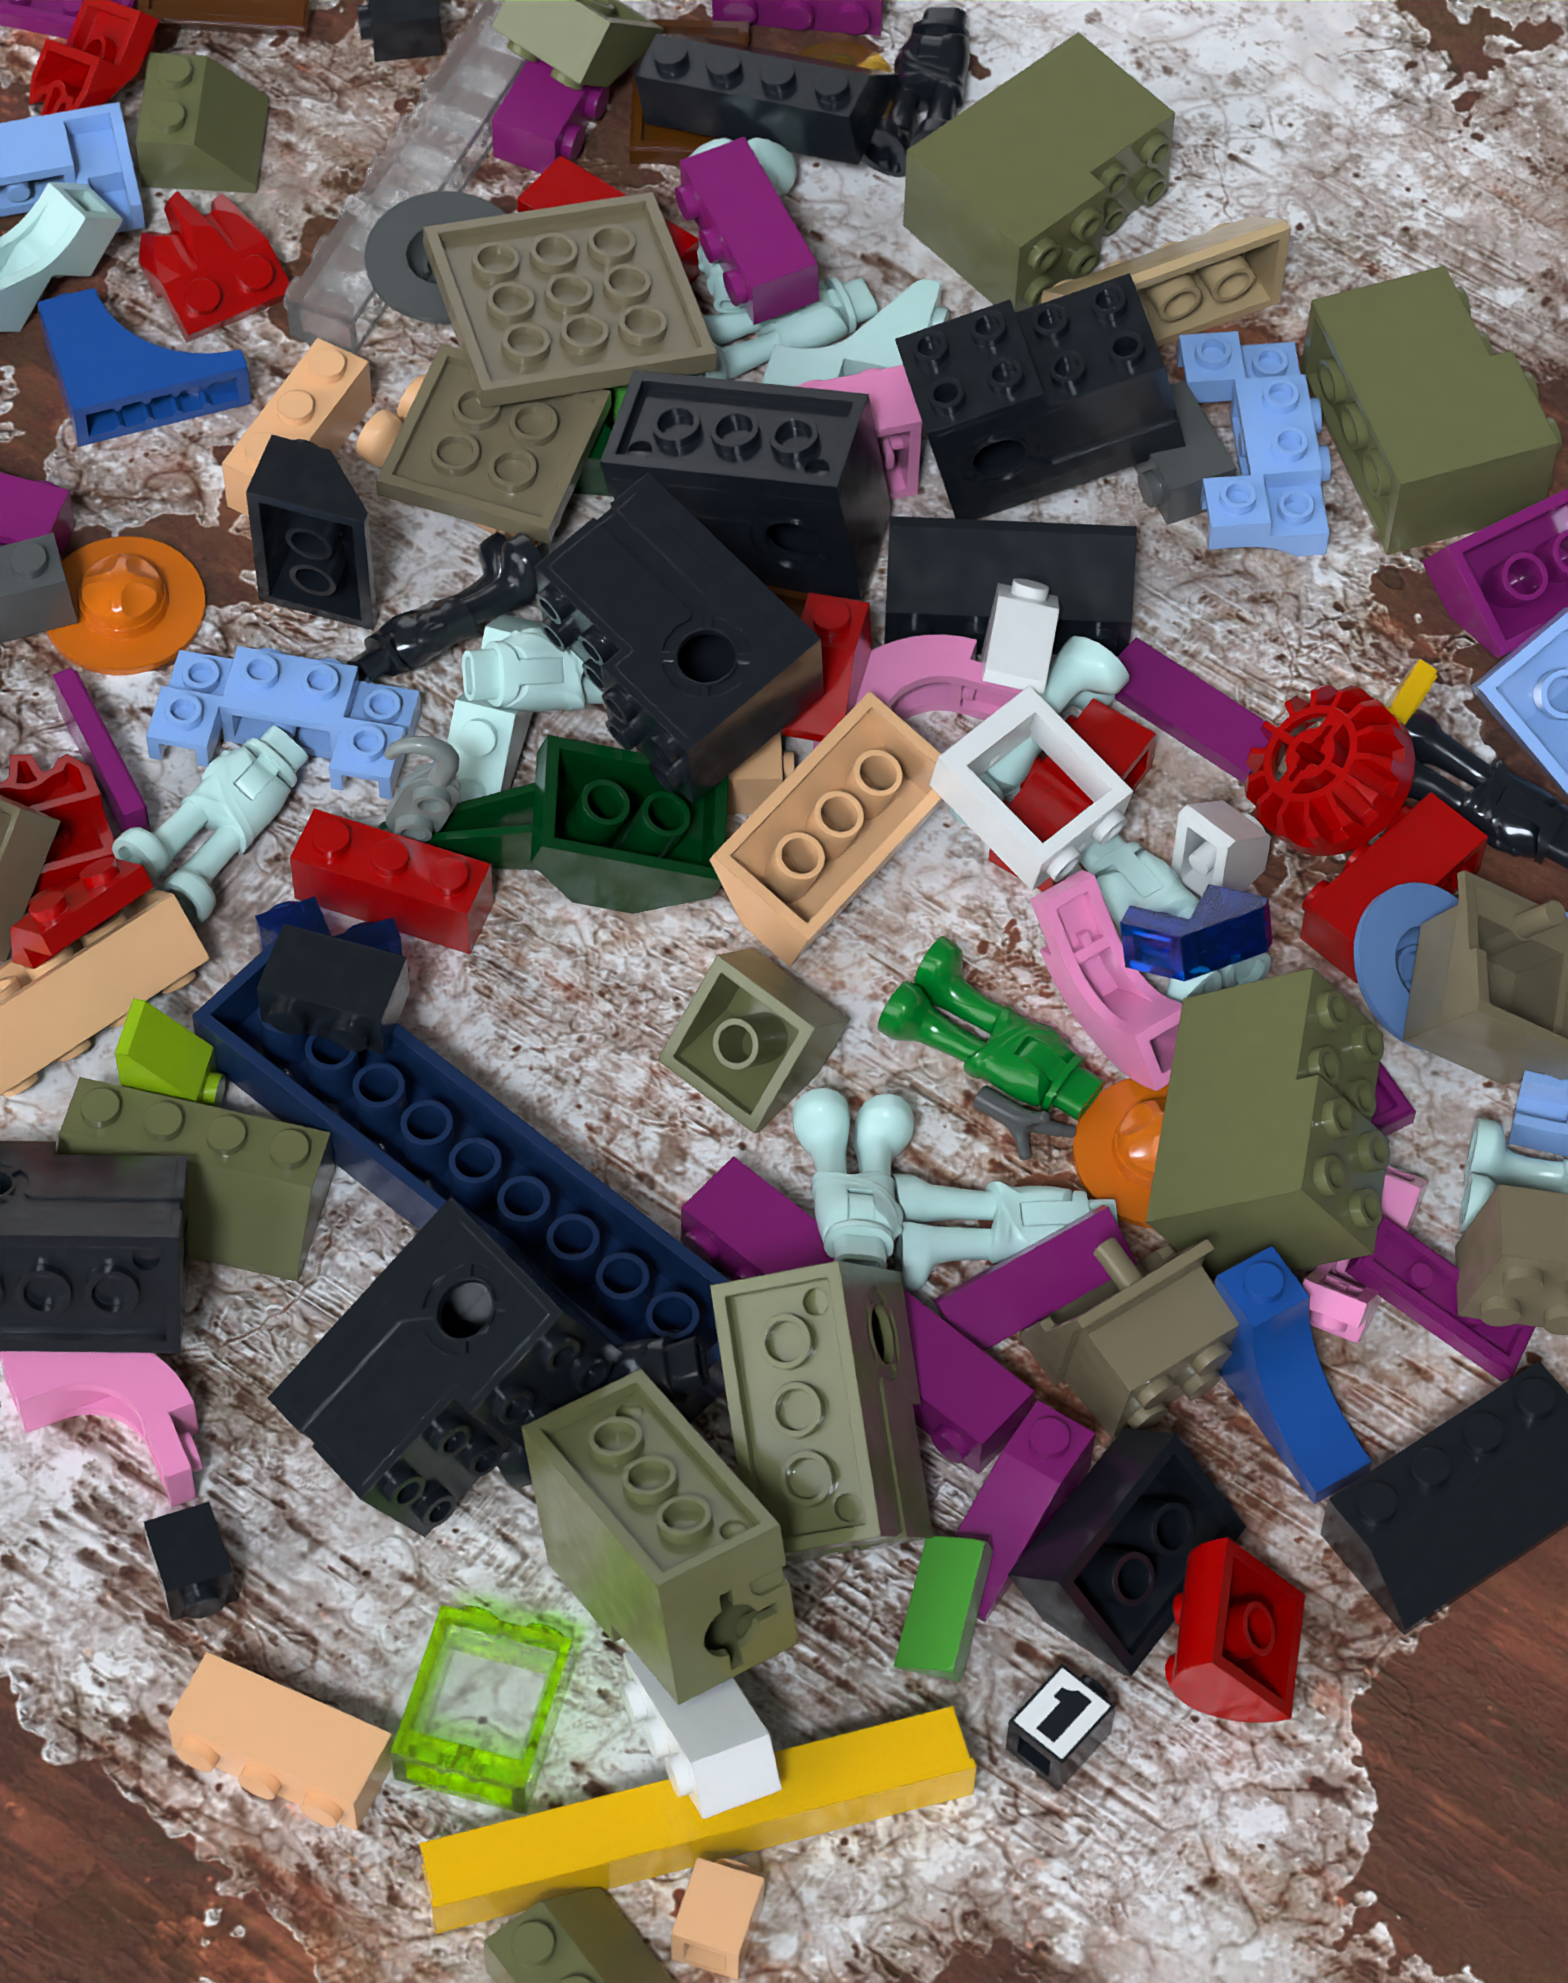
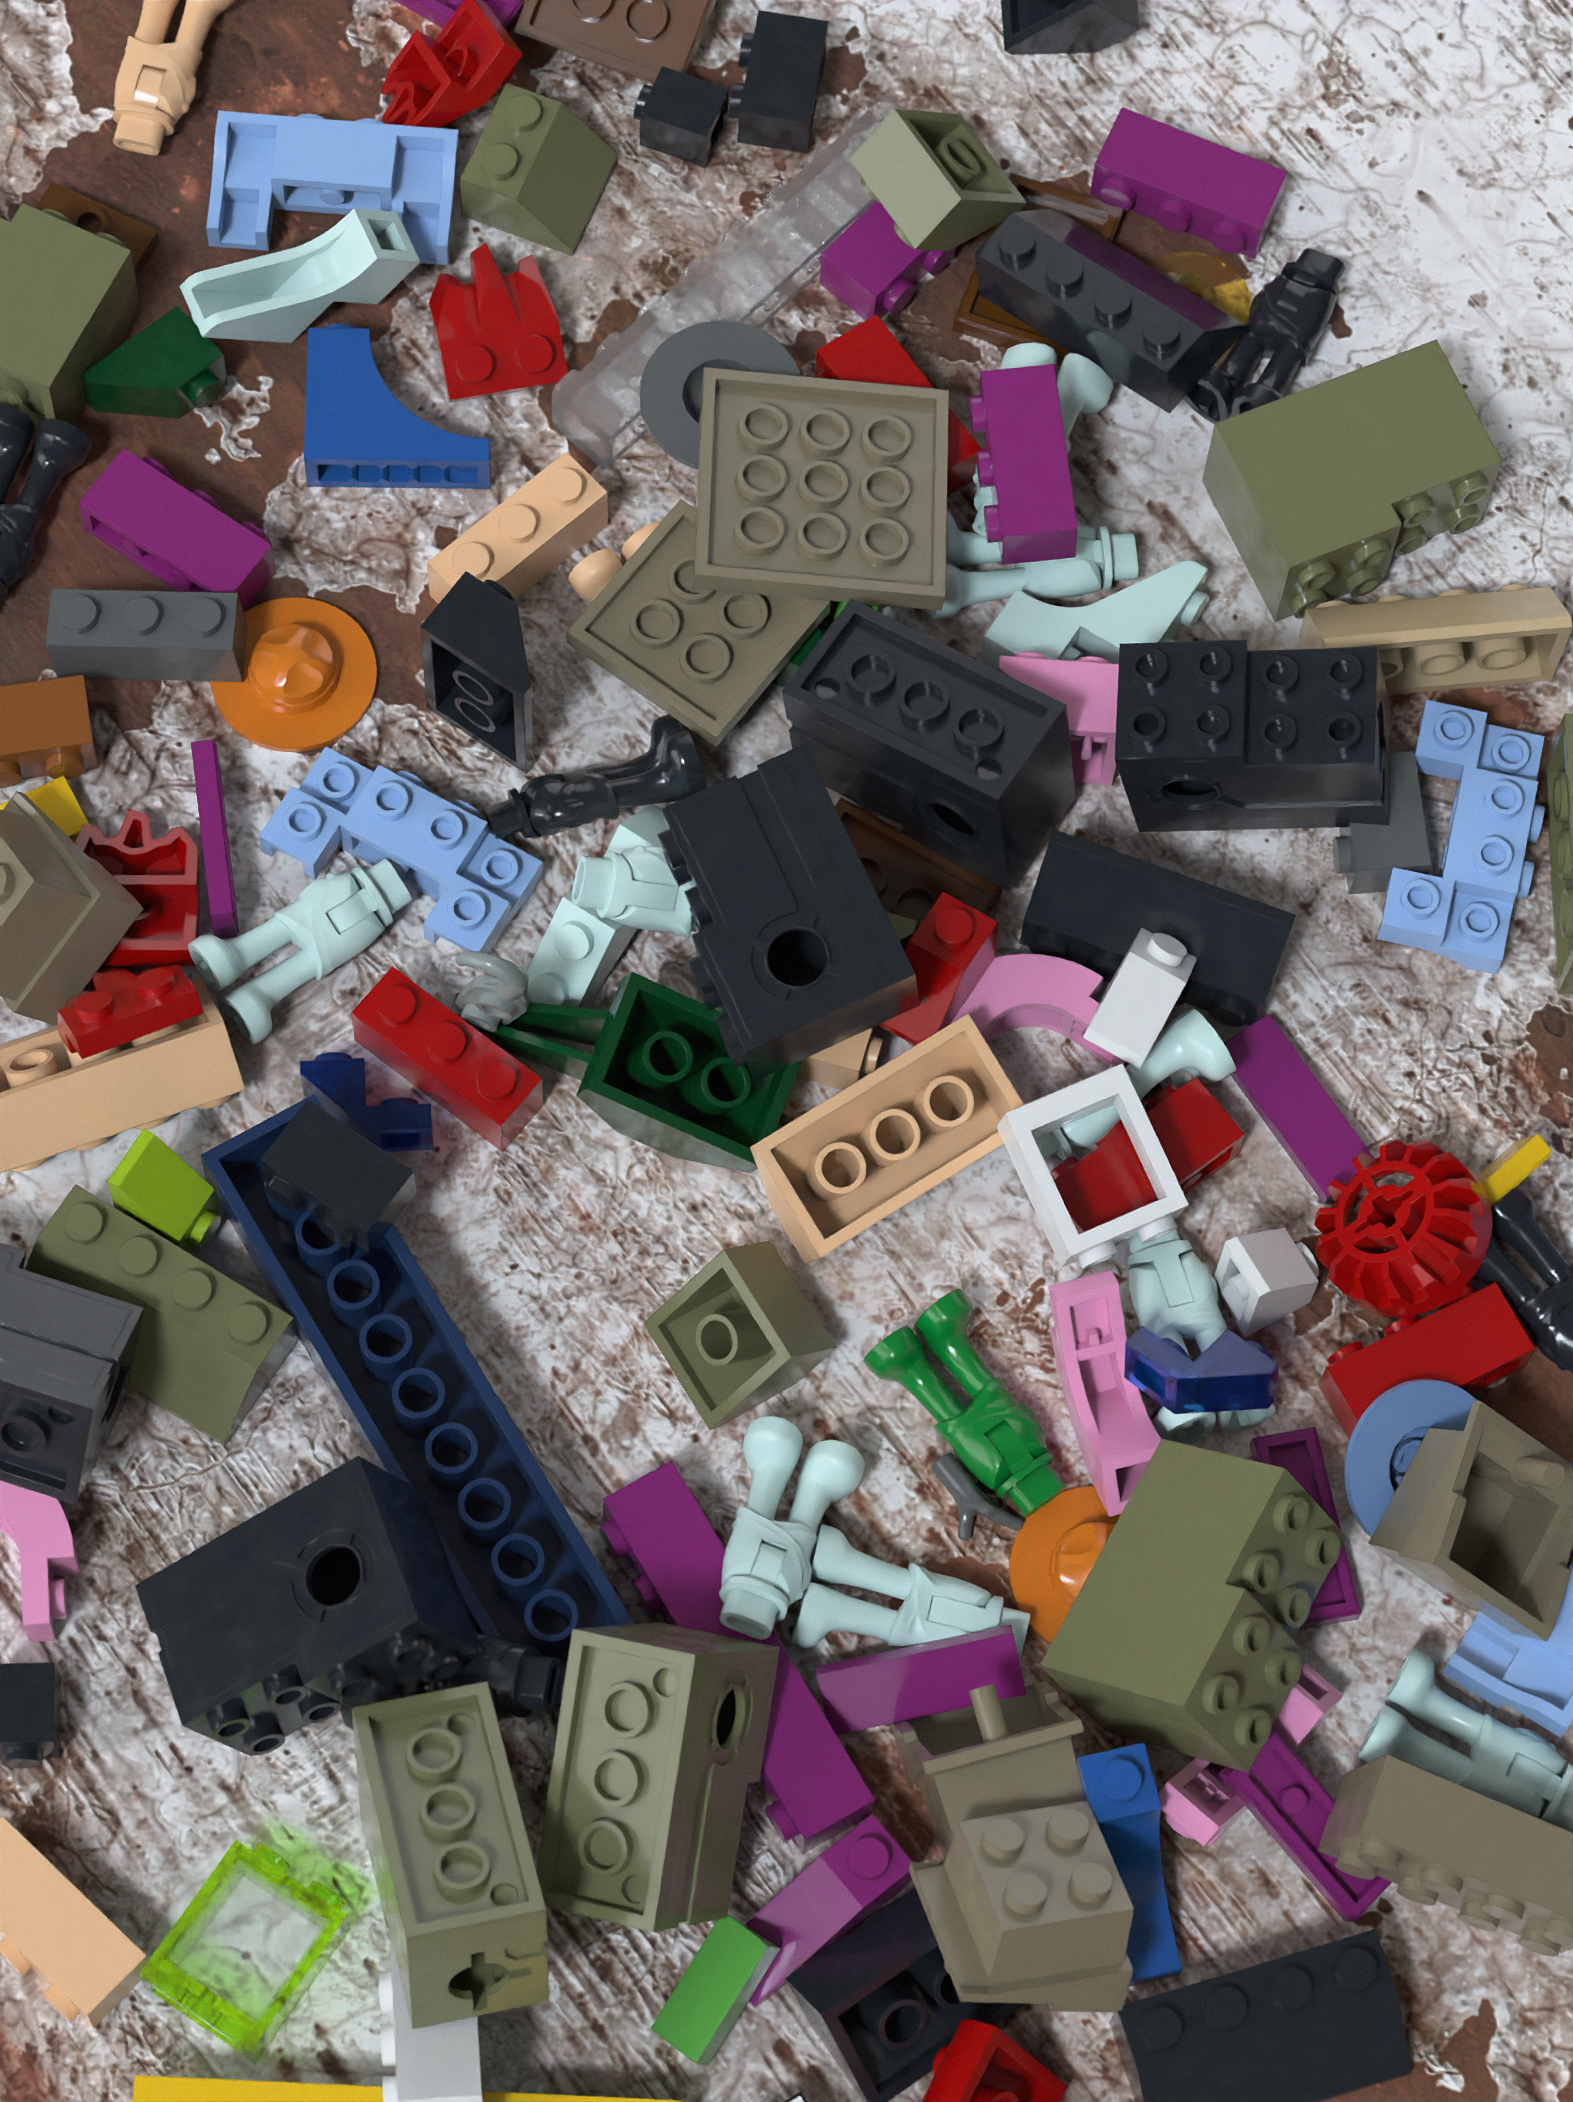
camera: 15 degrees right, 10 degrees up
none -> black brick [633,66,729,169]
none -> dark tan piece [909,1801,1134,2013]

